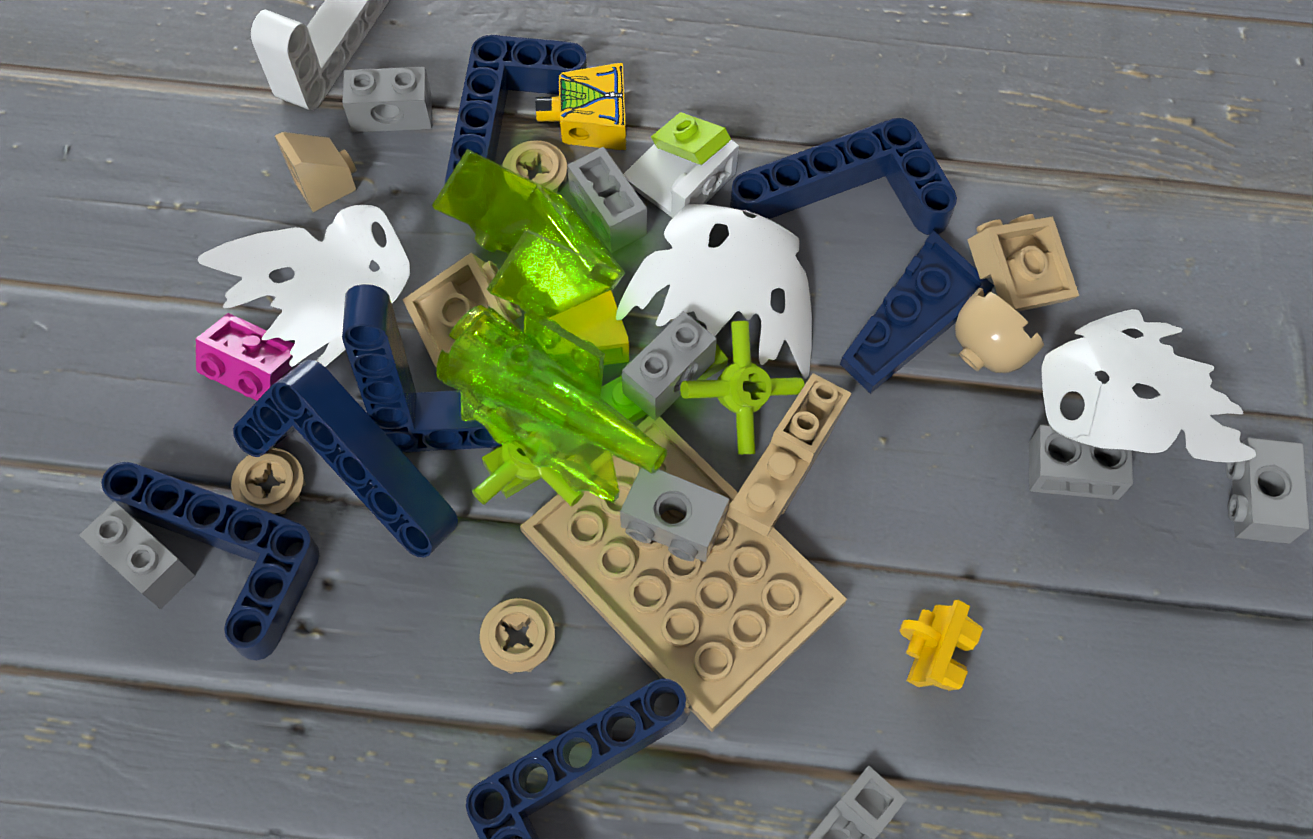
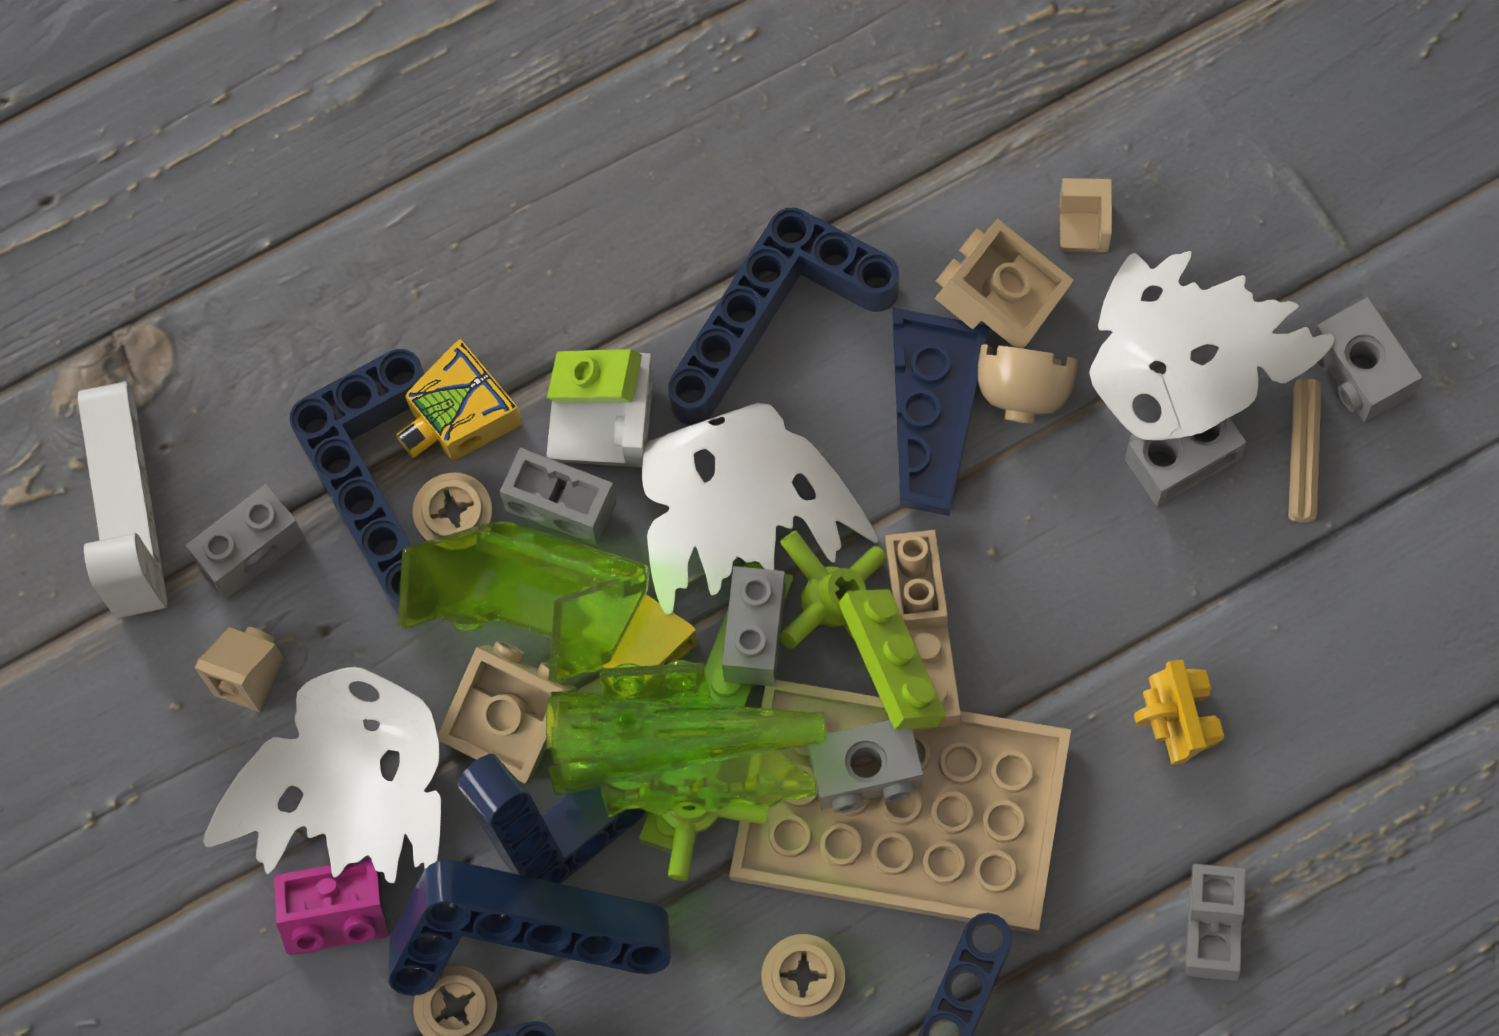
camera: 30 degrees left, 5 degrees up
none -> lime plate [838,589,947,730]
none -> tan panel [1059,178,1112,253]
none -> tan axle [1288,379,1322,523]

